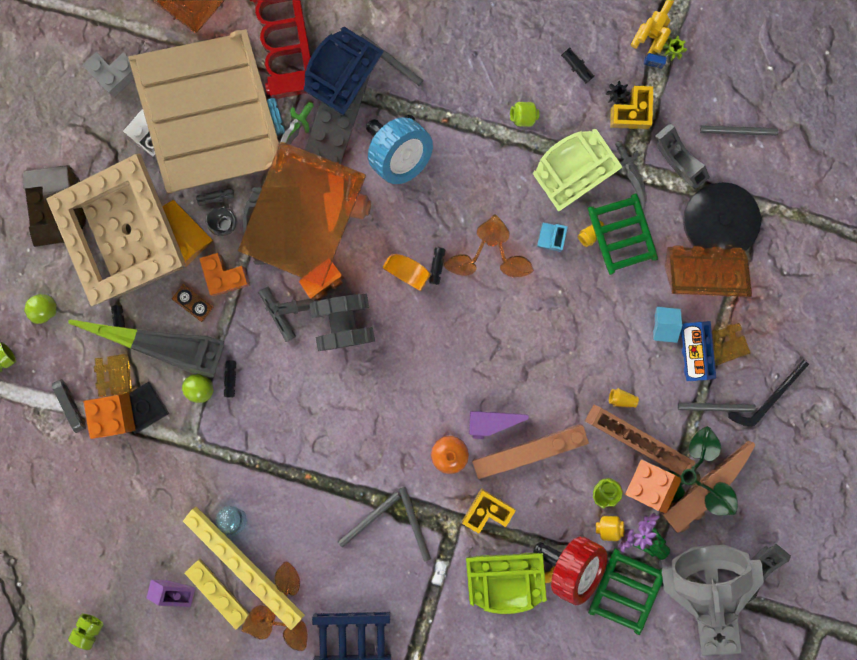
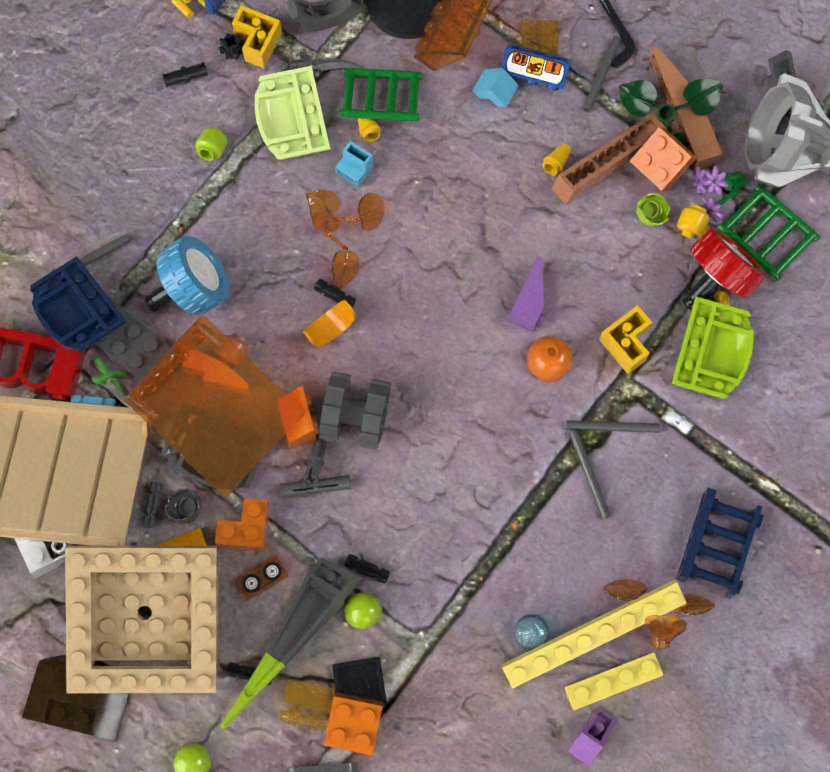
camera: 70 degrees left, 15 degrees down
nougat slope [472,424,589,479] -> none

